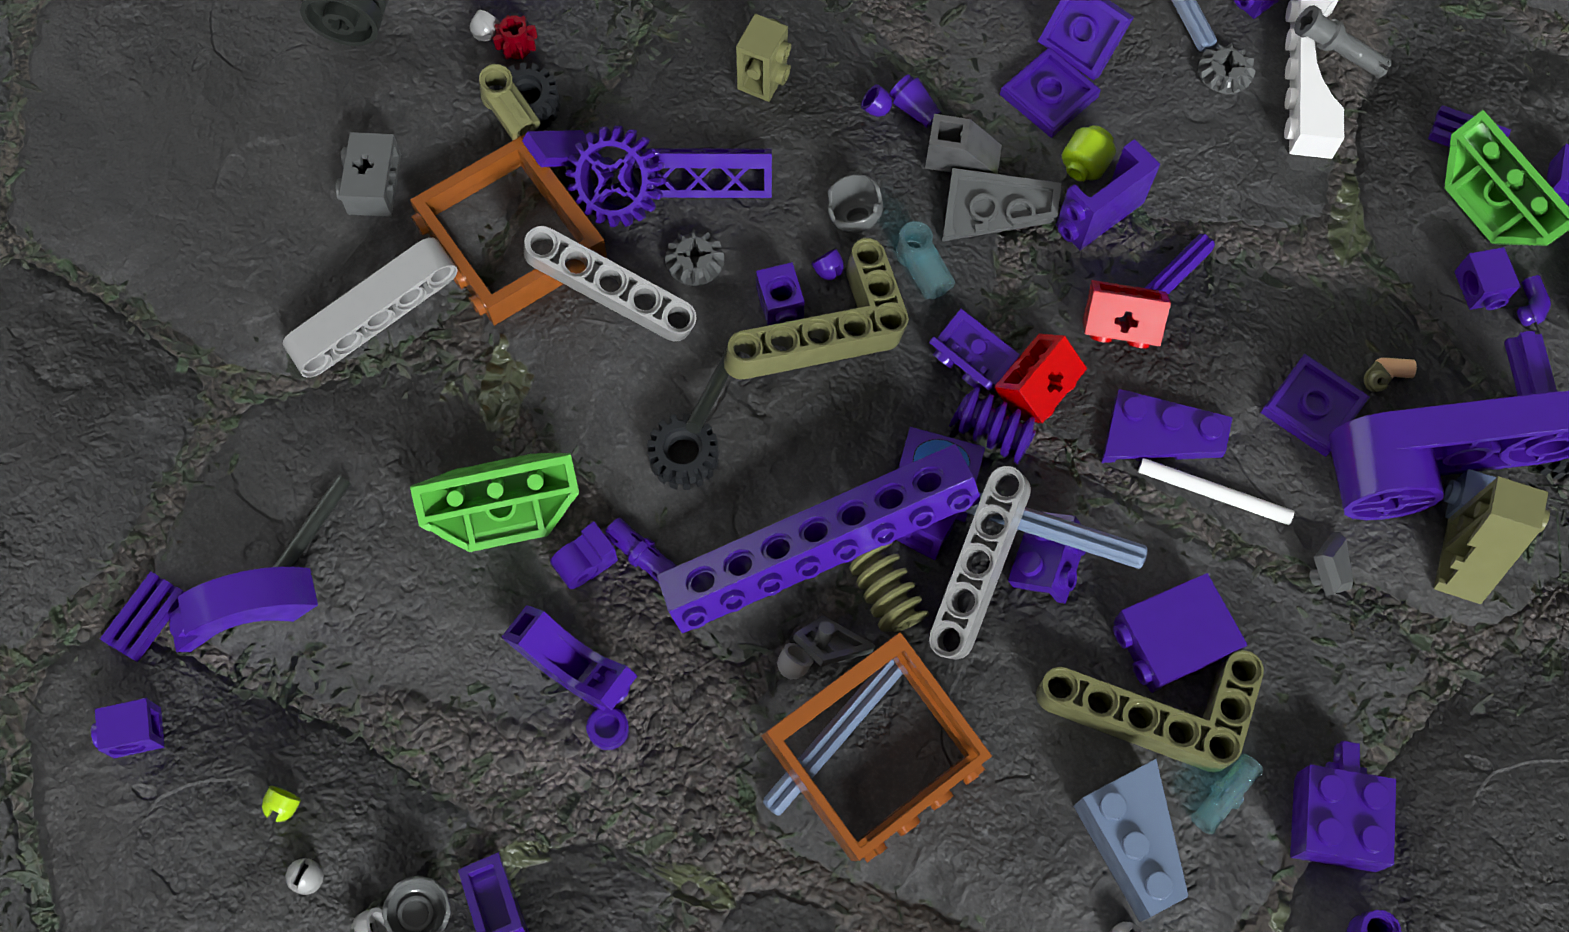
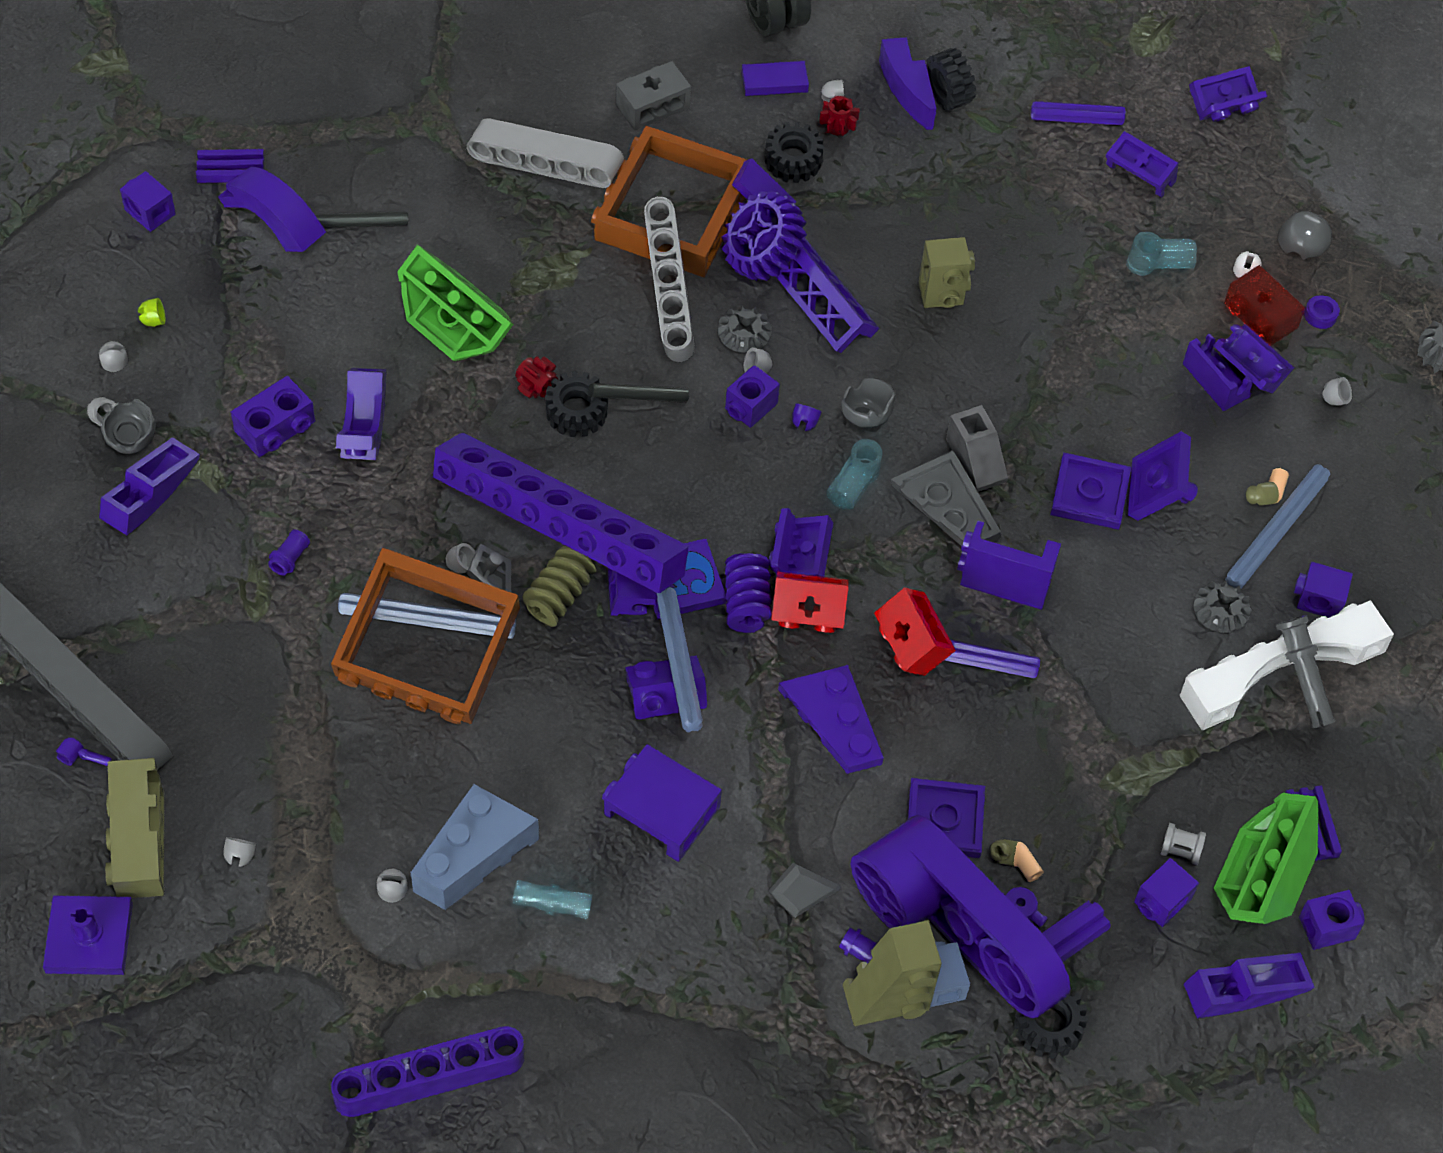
camera: 55 degrees right, 10 degrees down
olive piece [479,64,540,140] -> none
dark purple leg [550,521,618,589] -> none
dark purple tile [586,707,629,750] -> none
dark purple pin [604,517,678,583] -> none
olive beam [724,238,909,379] -> none
dark purple hinge [861,84,892,117] -> none
dark purple cone [890,74,942,128] -> none
light grey beam [929,466,1031,660] -> none
olive beam [1036,650,1264,773] -> none
lime head [1061,125,1116,181] -> none
white bar [1138,458,1295,525] -> none
dark purple hinge [1290,741,1396,872] -> none
dark purple arm [1517,275,1551,326] -> none
none -> dark purple brick [230,375,315,458]
none -> dark purple pin [268,529,310,576]
none -> dark red gear [515,356,558,399]
none -> dark purple tile [742,61,809,96]
none -> light grey hinge [743,348,773,374]
none -> dark purple pin [839,928,877,964]
none -> dark purple piece [1005,887,1047,927]
none -> light grey bush [1160,822,1206,865]

